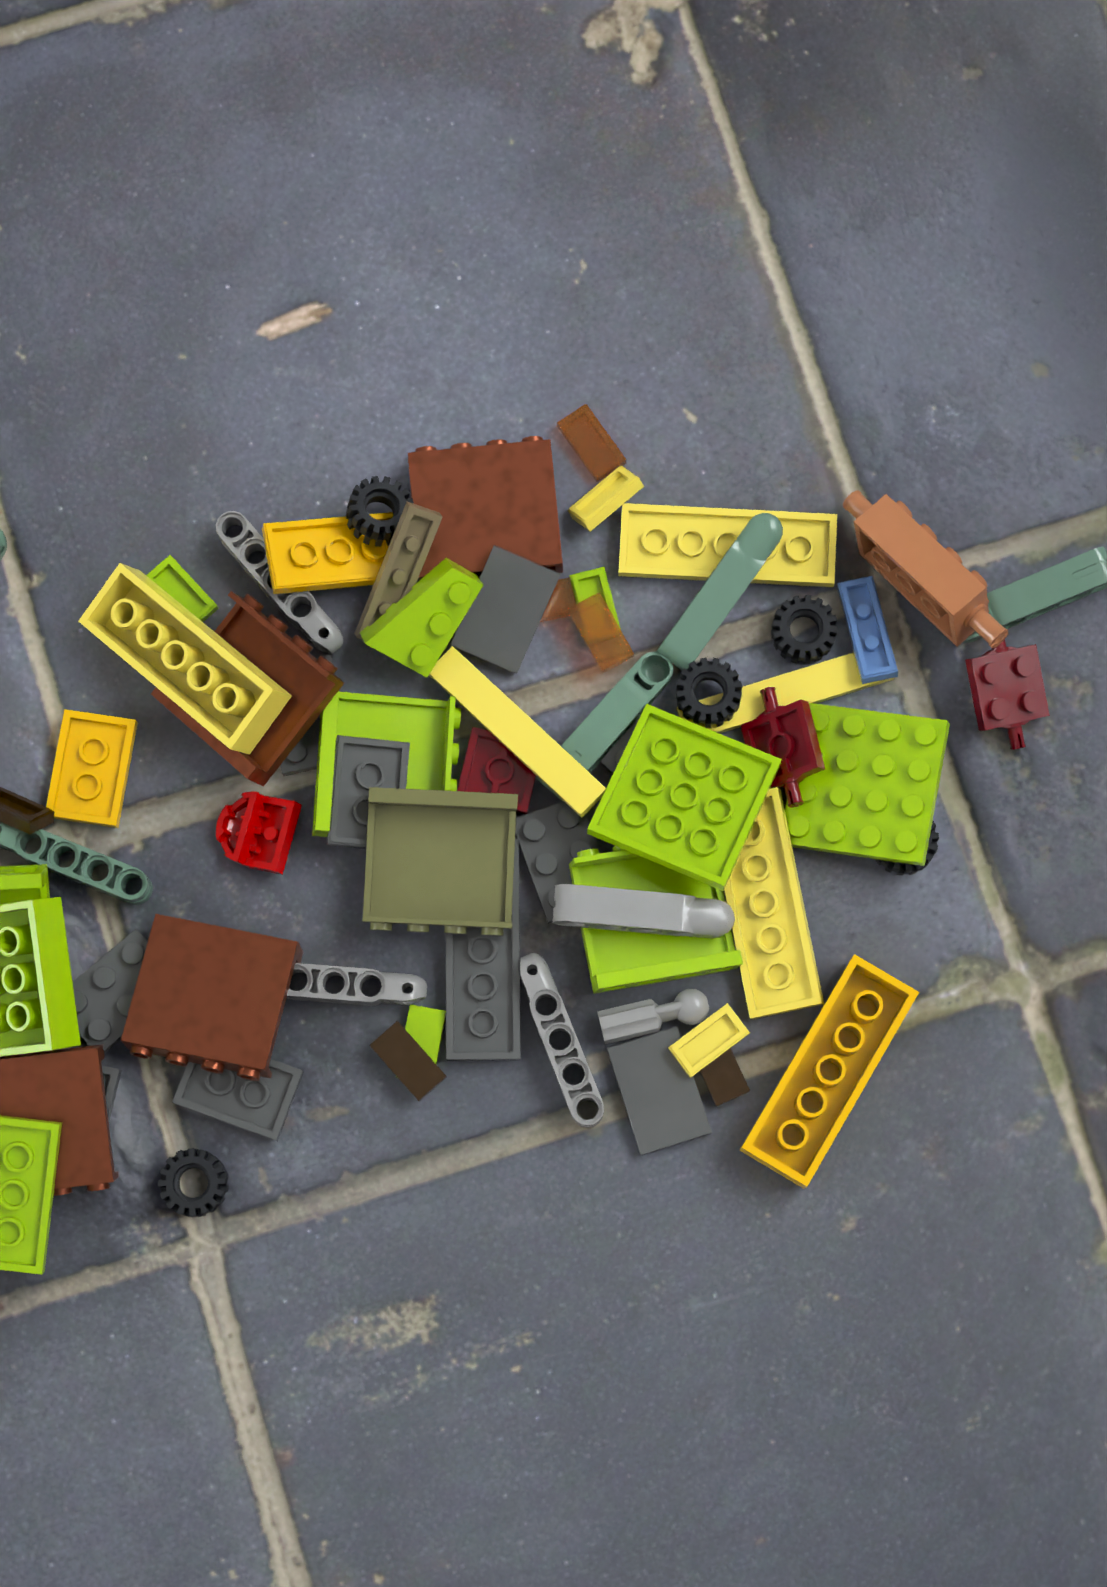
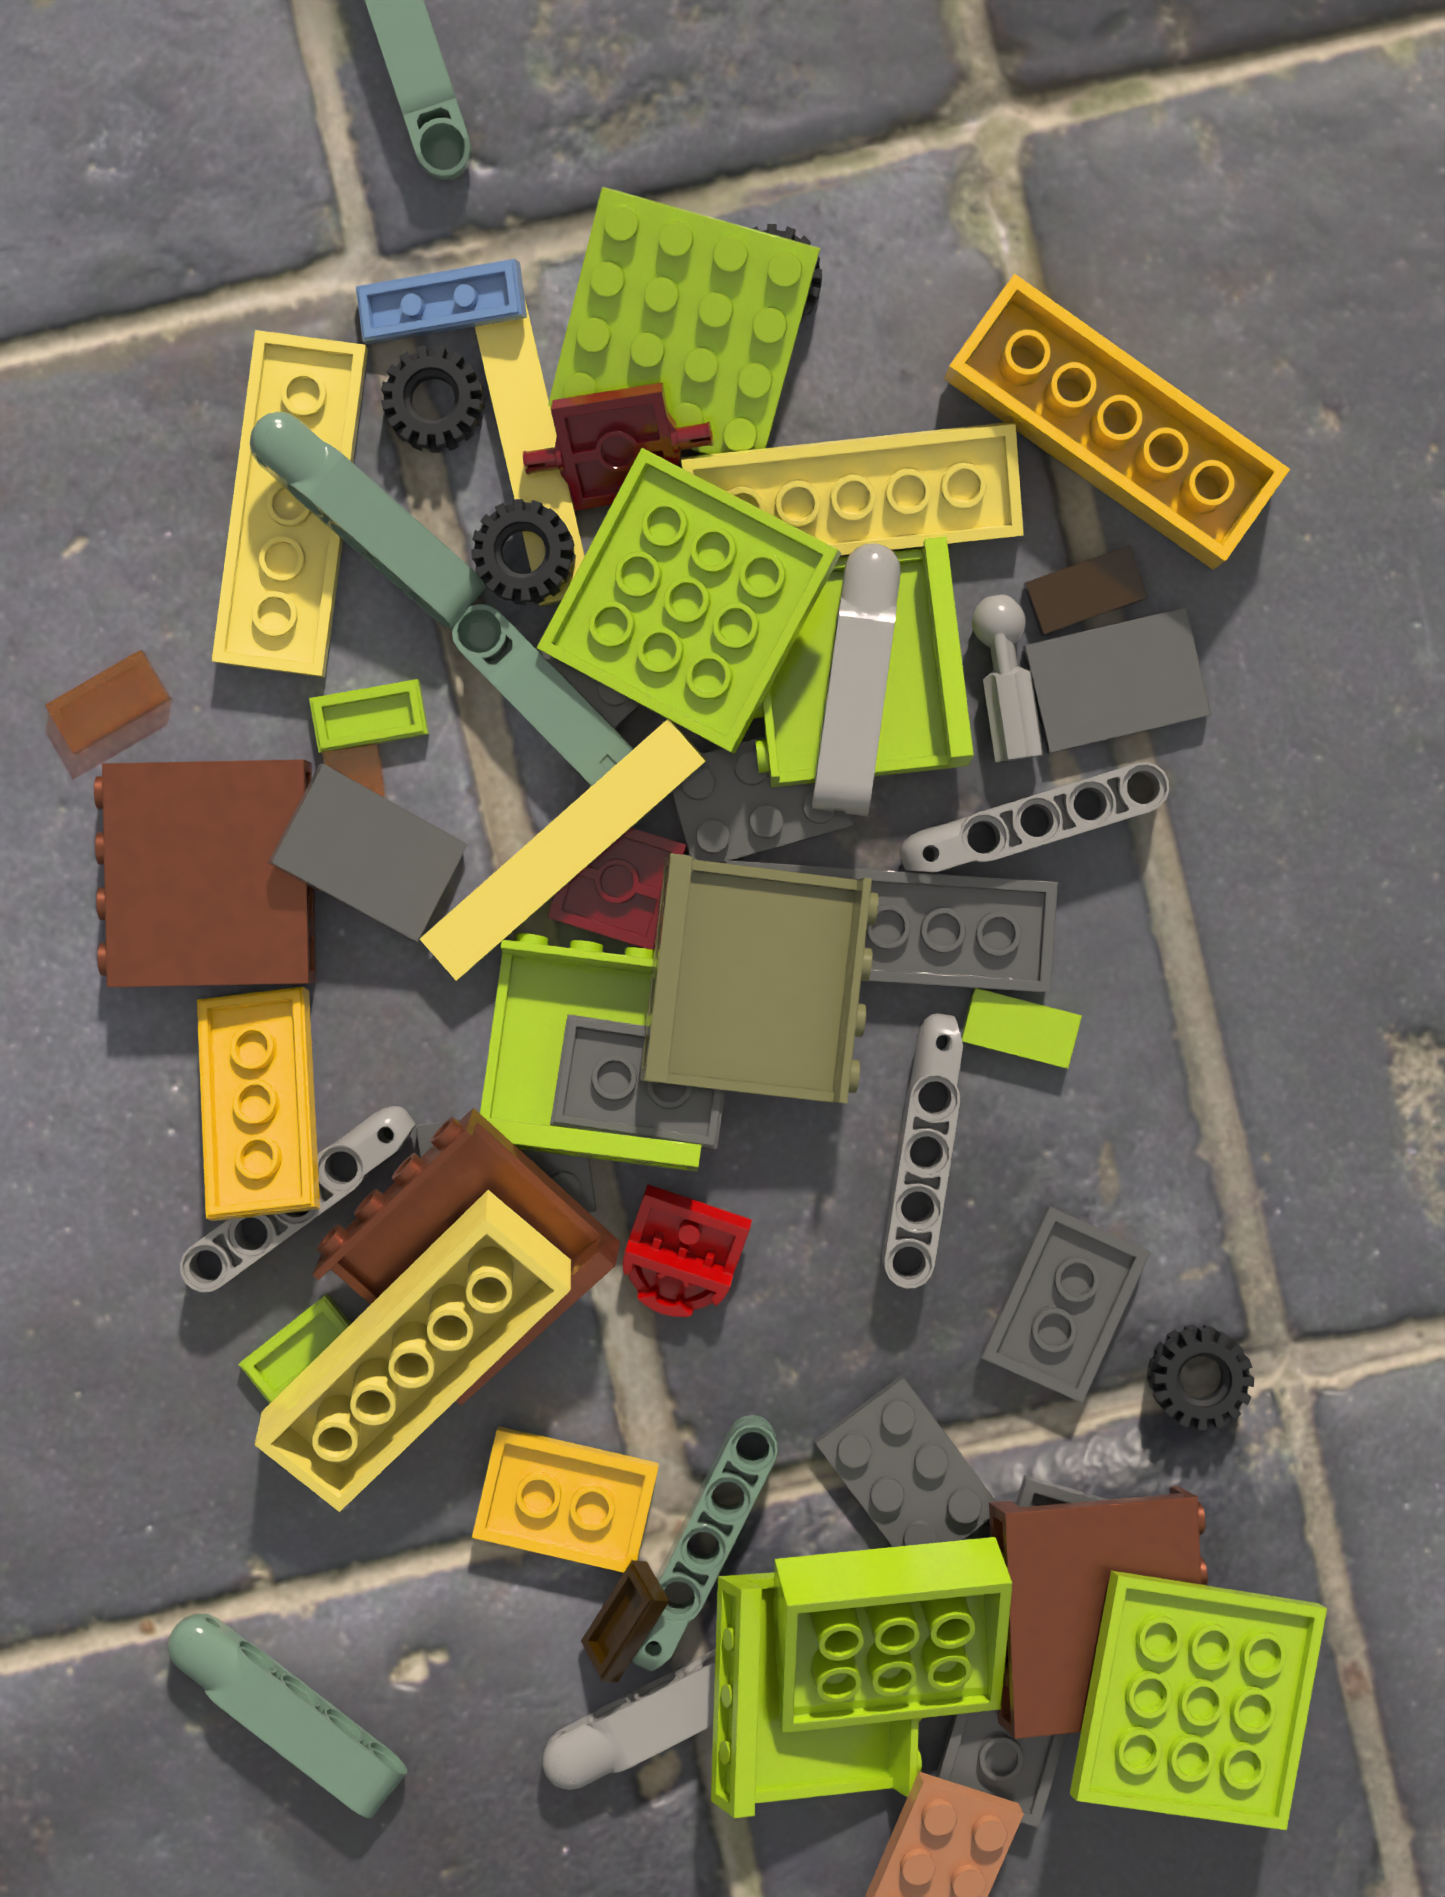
camera: 90 degrees left, 10 degrees up
copper panel [121,914,303,1081] -> none
black tyre [346,476,414,547] -> none
dark tan plate [354,502,443,640] -> none
lime wedge [360,558,483,678] -> none
dark brown tile [370,1020,447,1102] -> none
light yellow tile [567,466,644,532] -> none
clear orange tile [568,592,634,673] -> none
light yellow tile [668,1003,750,1078] -> none
nougat brick [843,490,1008,648] -> none
dark red plate [965,625,1050,750] -> none

